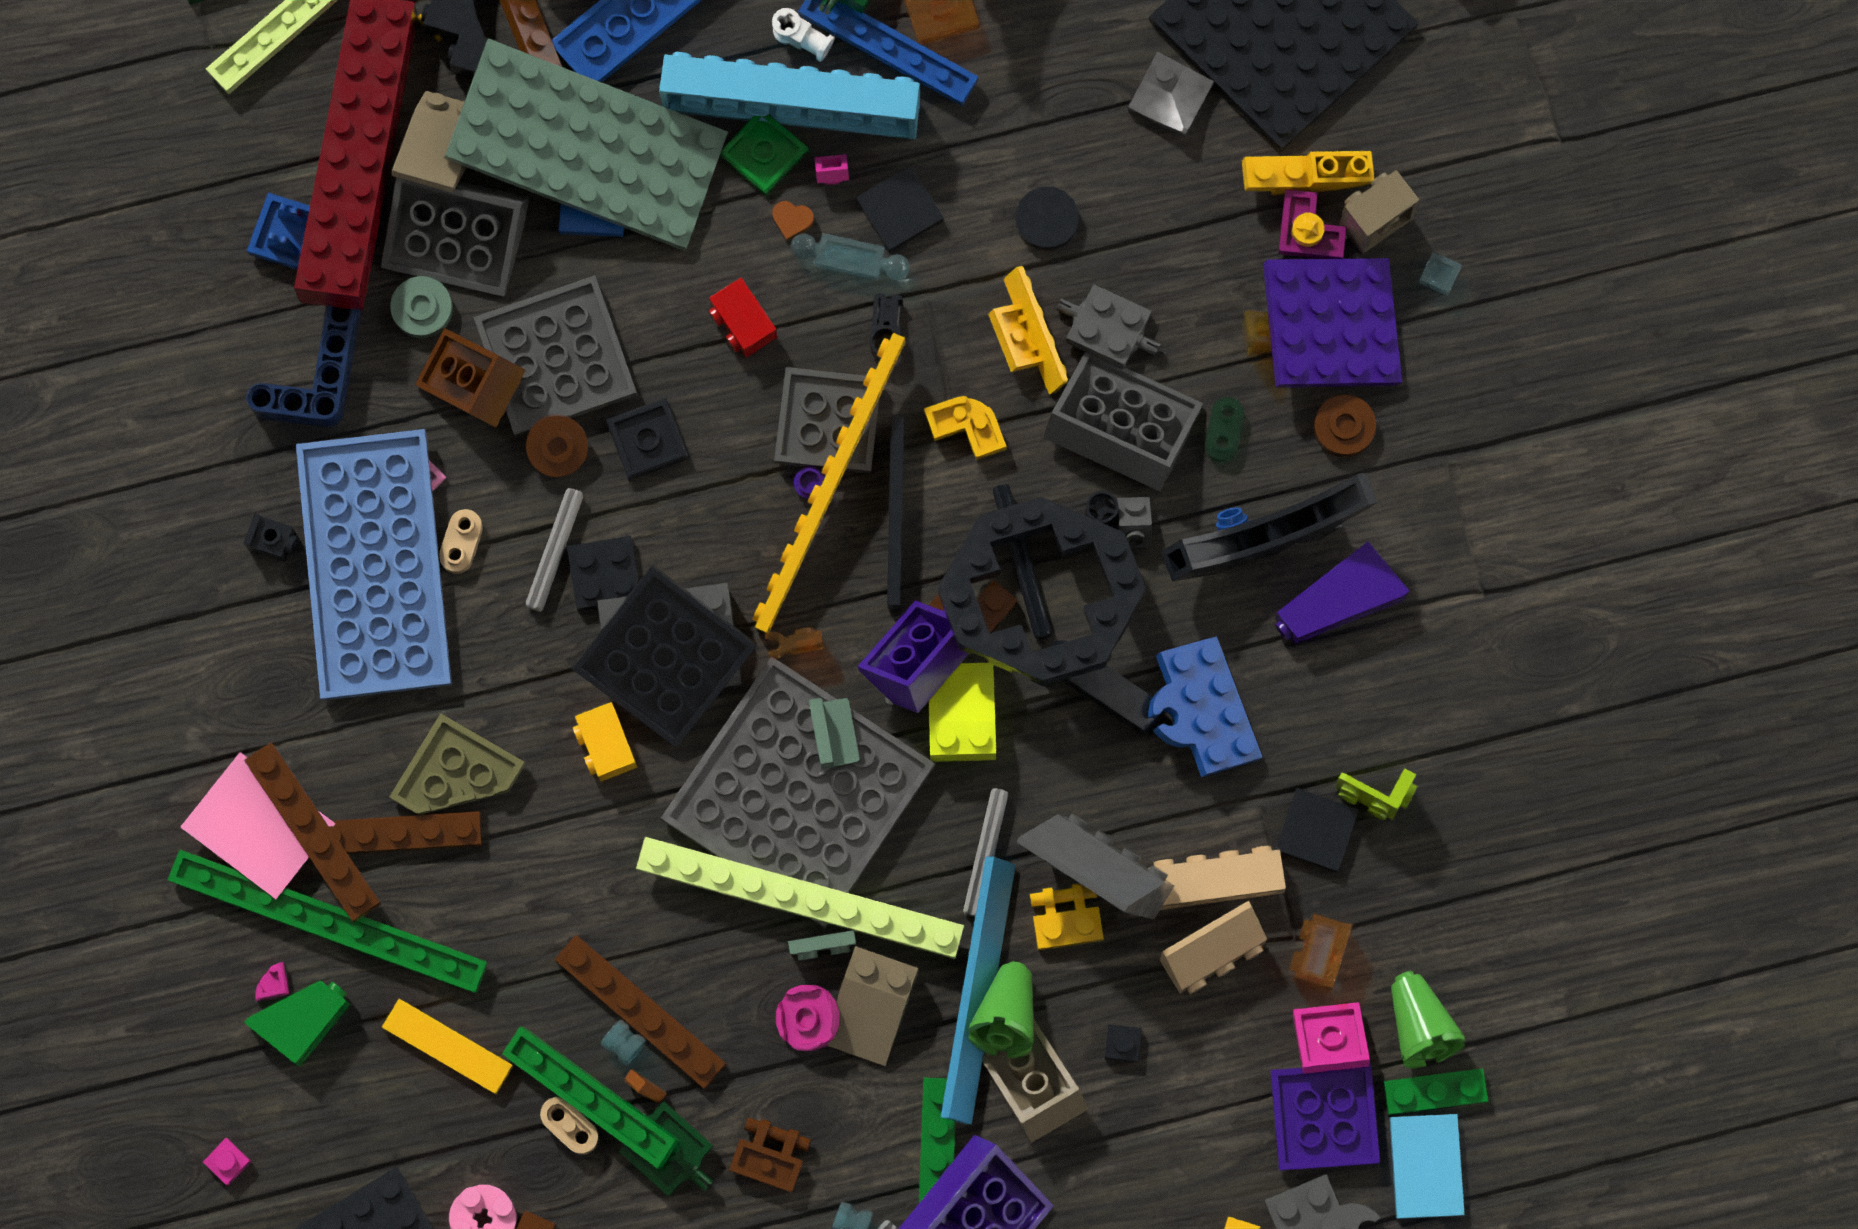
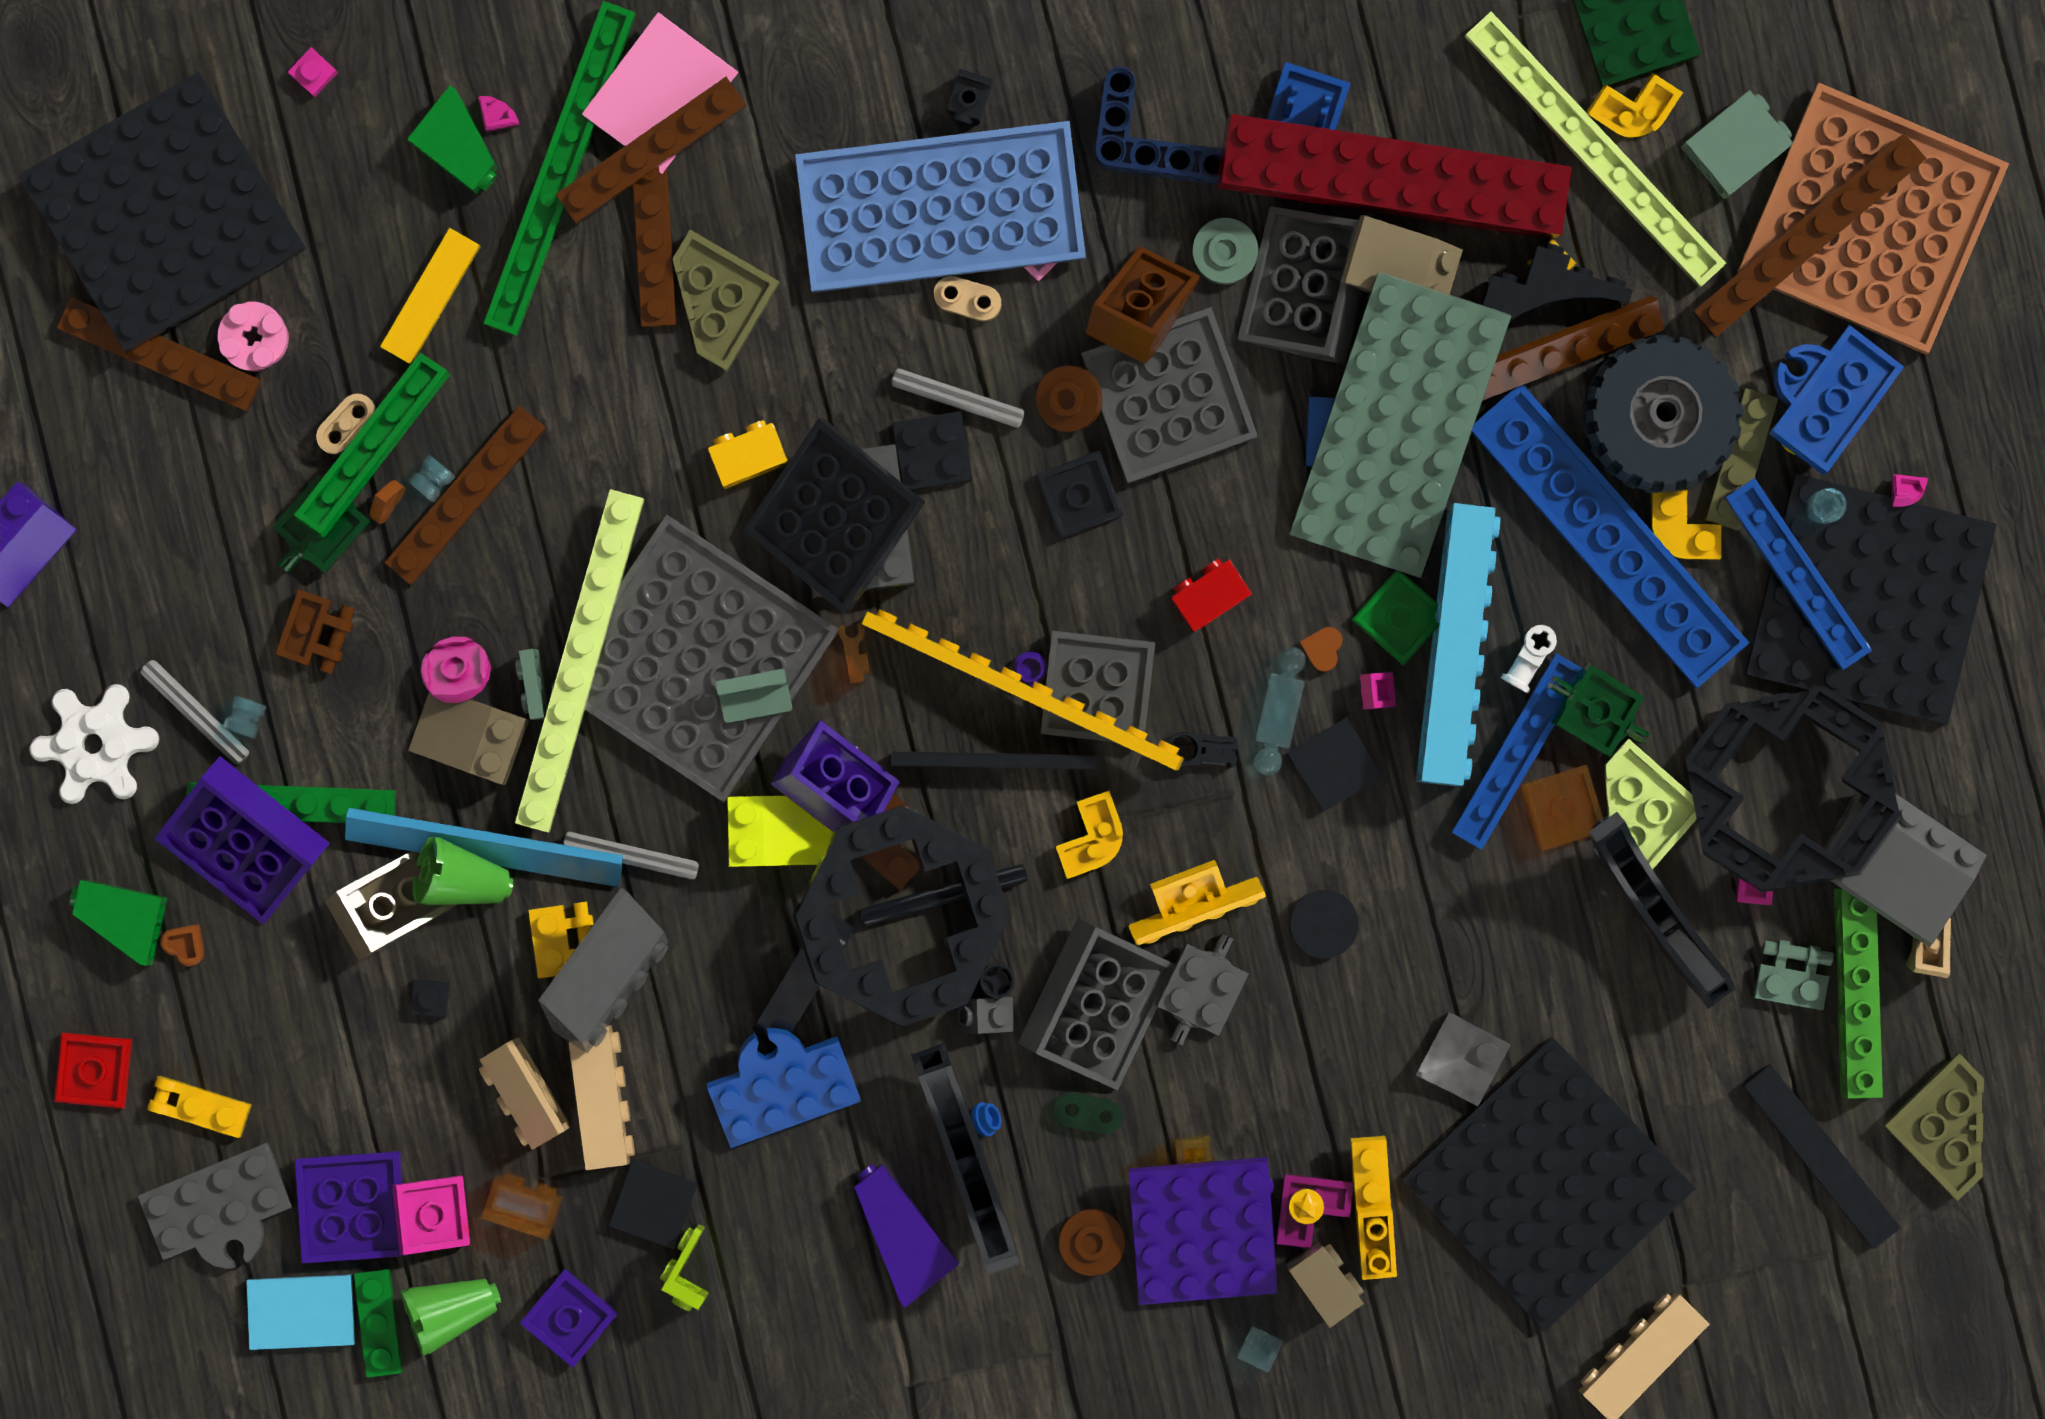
camera: 85 degrees right, 10 degrees up
none -> dark purple plate [520,1269,619,1367]

